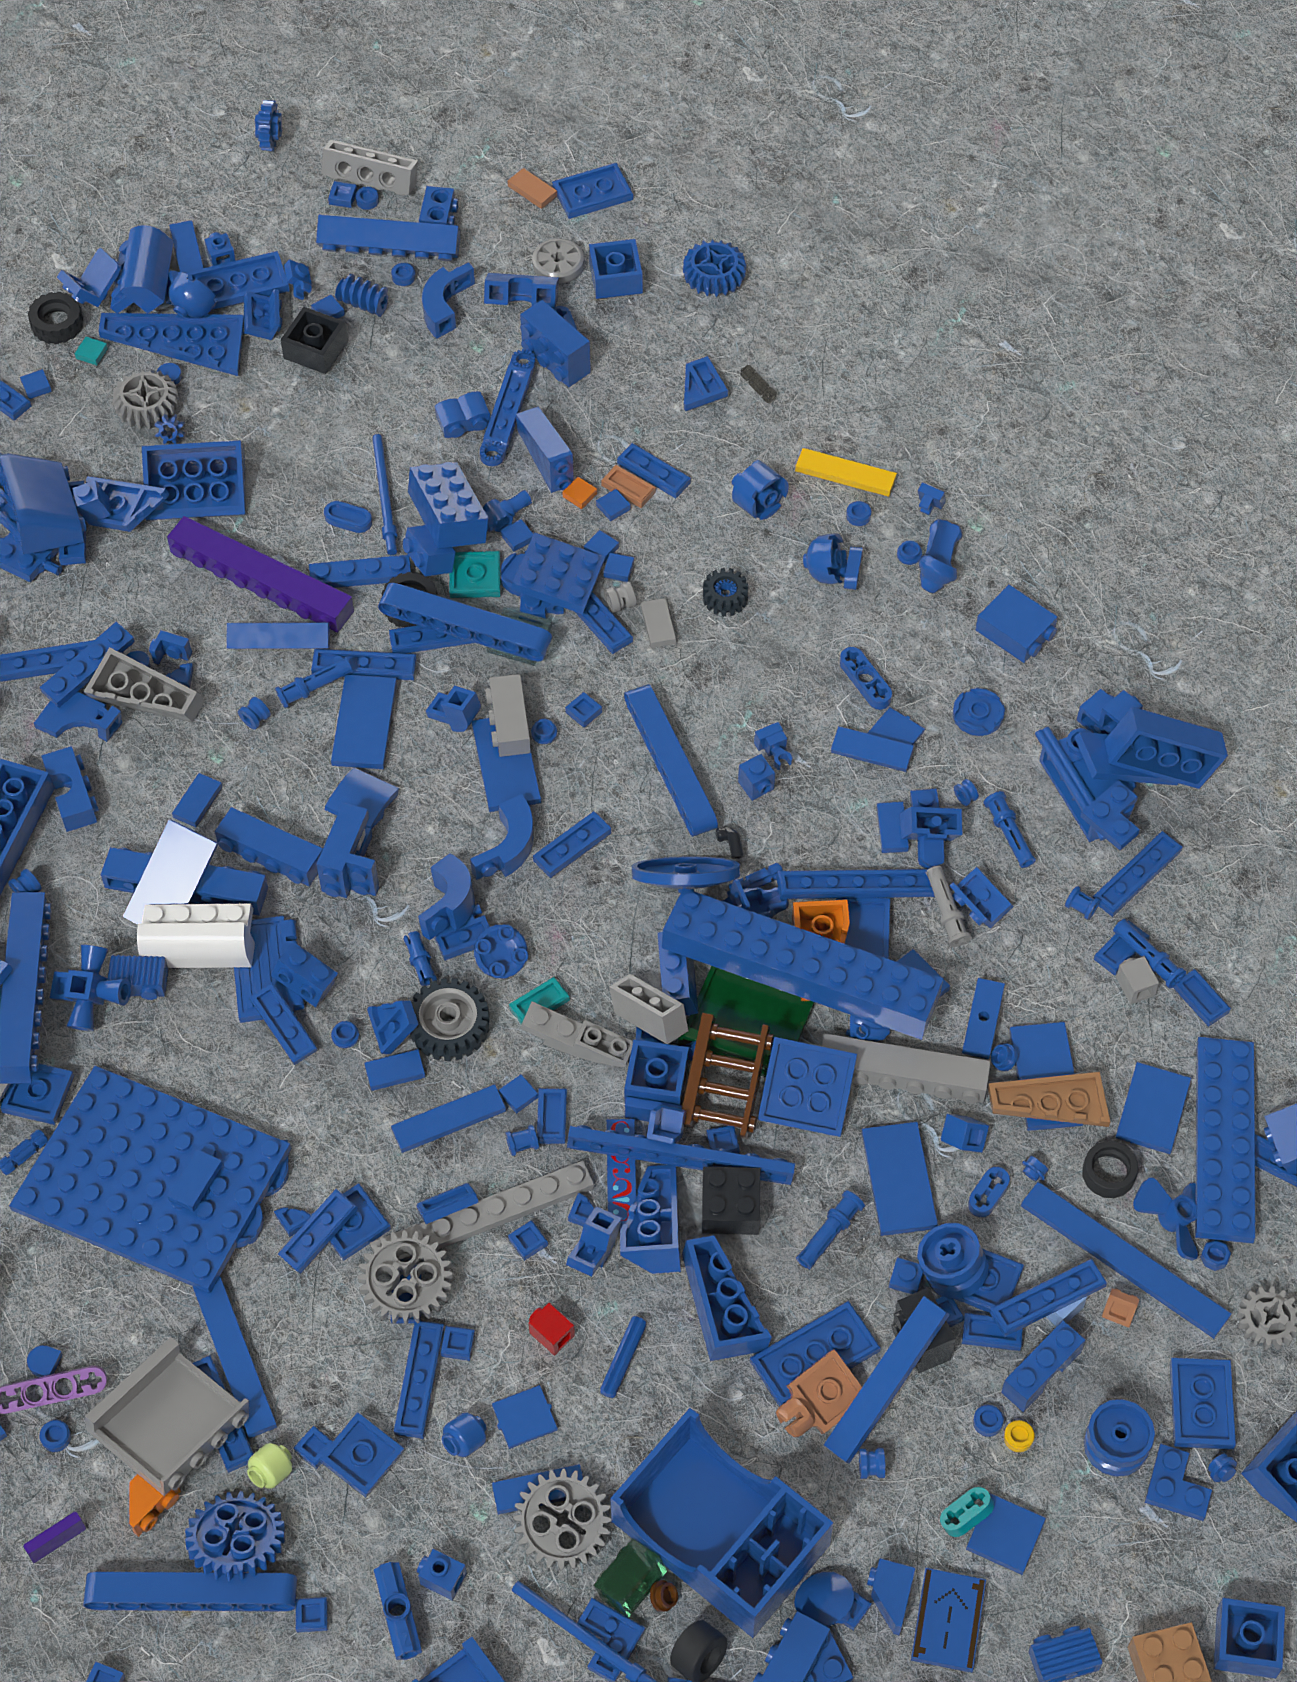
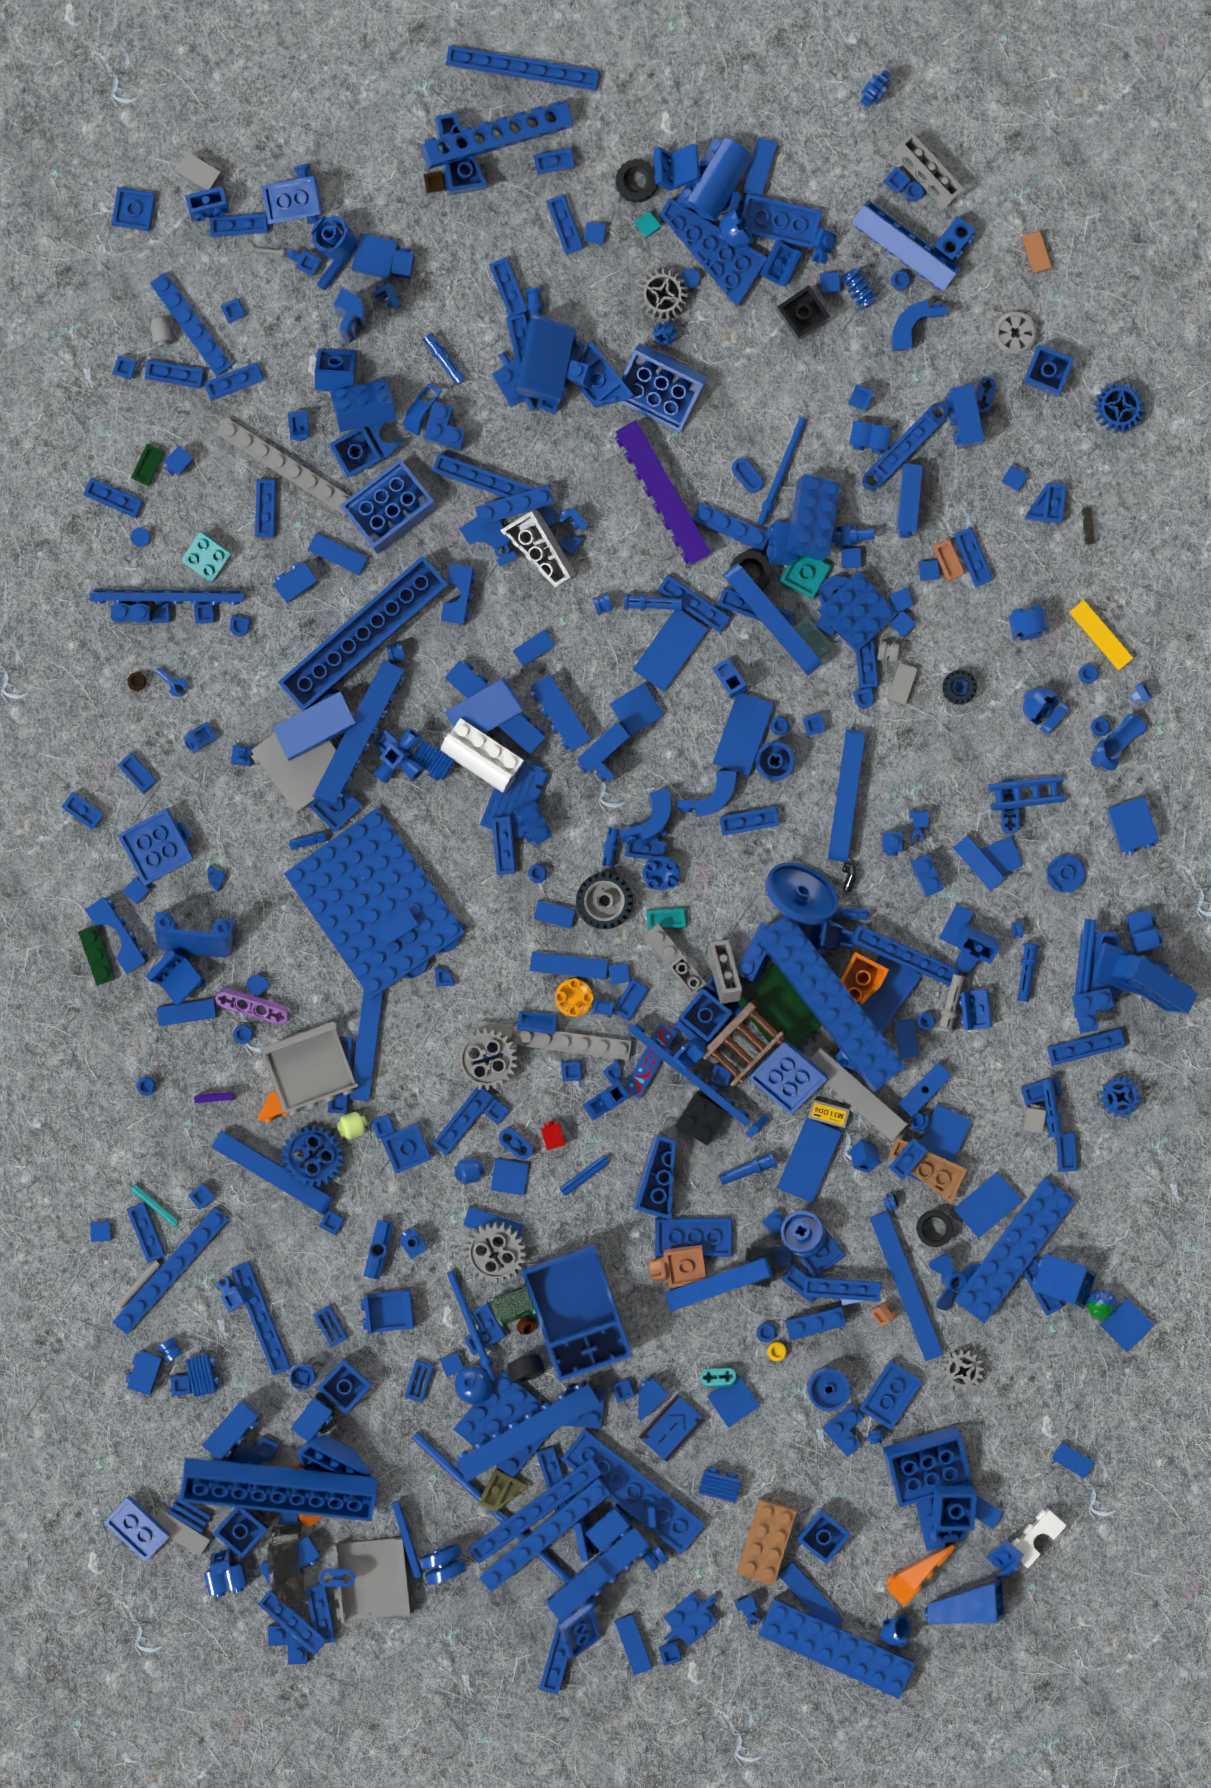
camera: 30 degrees right, 30 degrees up
blue brick [204,232,236,266] -> none
blue tile [227,623,330,649] -> none
blue tile [278,1189,358,1274] -> none
blue tile [311,1183,391,1261] -> none
blue wing [367,1001,419,1054] -> none
blue arch [484,273,559,308] -> none
light grey brick [485,674,531,757] -> none
blue tile [552,163,633,219] -> none
orange tile [562,477,597,509] -> none
blue wedge [620,1165,681,1274] -> none
blue dish [794,1572,855,1627] -> none
blue wheel [859,1448,885,1479] -> none
blue plate [910,789,940,808] -> none
blue beam [968,1167,1010,1217] -> none
blue bush [1065,886,1101,920] -> none
blue tile [1200,1240,1231,1271] -> none
none -> blue plate [499,1128,533,1160]
none -> light orange dish [555,978,593,1017]
none -> blue tile [745,1114,768,1138]
none -> blue brick [755,742,794,781]
none -> tile [808,1100,850,1128]
none -> blue panel [848,384,874,412]
none -> blue tile [853,687,874,709]
none -> blue plate [888,1138,928,1180]
none -> blue brick [910,854,944,897]
none -> blue plate [916,1012,935,1031]
none -> blue bar [988,775,1066,811]
none -> blue tile [1002,465,1028,492]
none -> blue gear [1099,1076,1141,1118]

